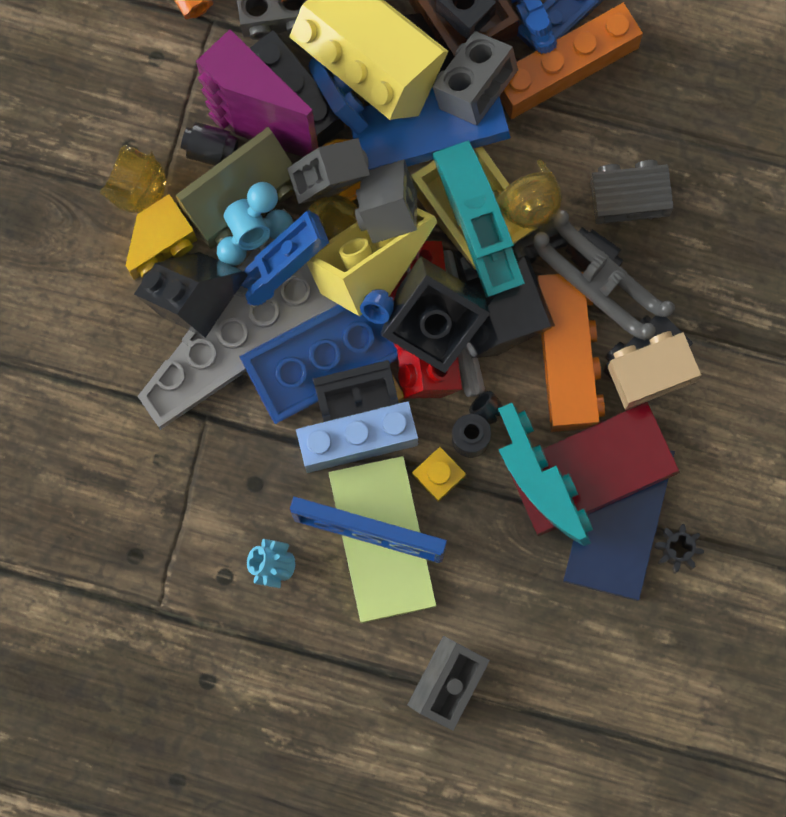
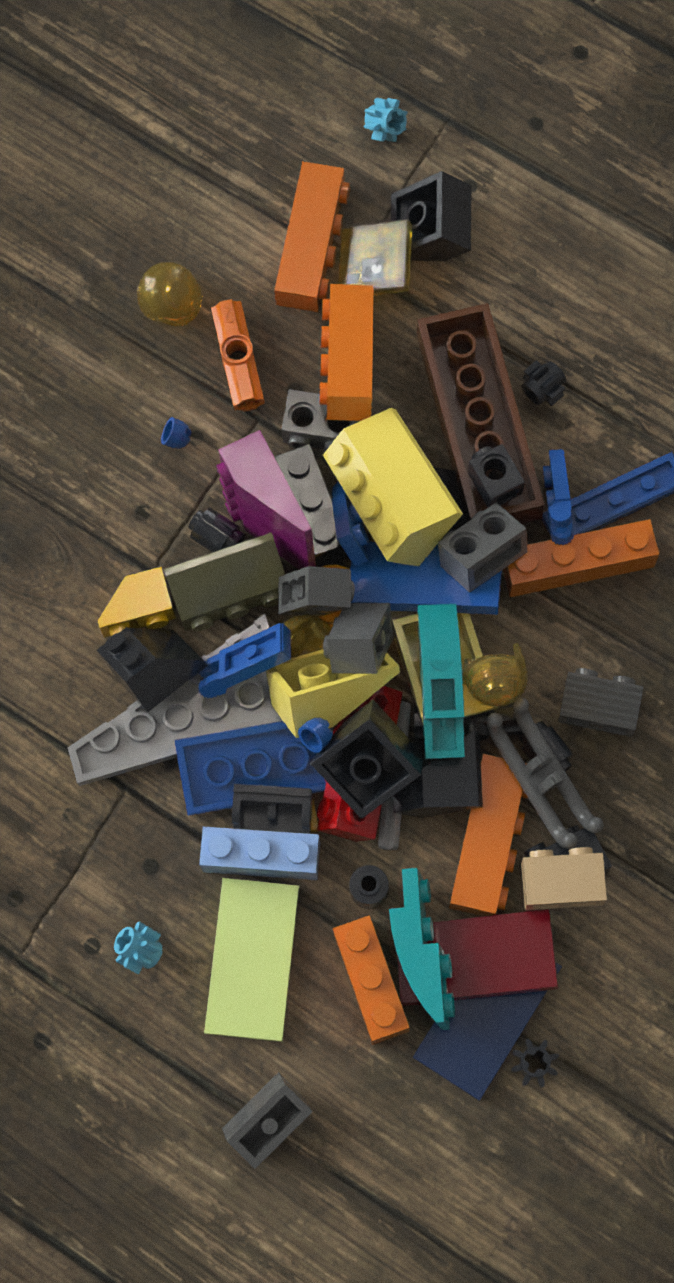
camera: 20 degrees right, 5 degrees down
clear yellow helmet [100,145,166,213] -> none
medium azure piece [217,182,294,266] -> none
blue tile [290,496,447,563] -> none
yellow plate [412,447,466,502] -> none
black hinge [469,391,503,425] -> none
none -> blue hinge [161,417,191,449]
none -> orange brick [332,915,410,1045]

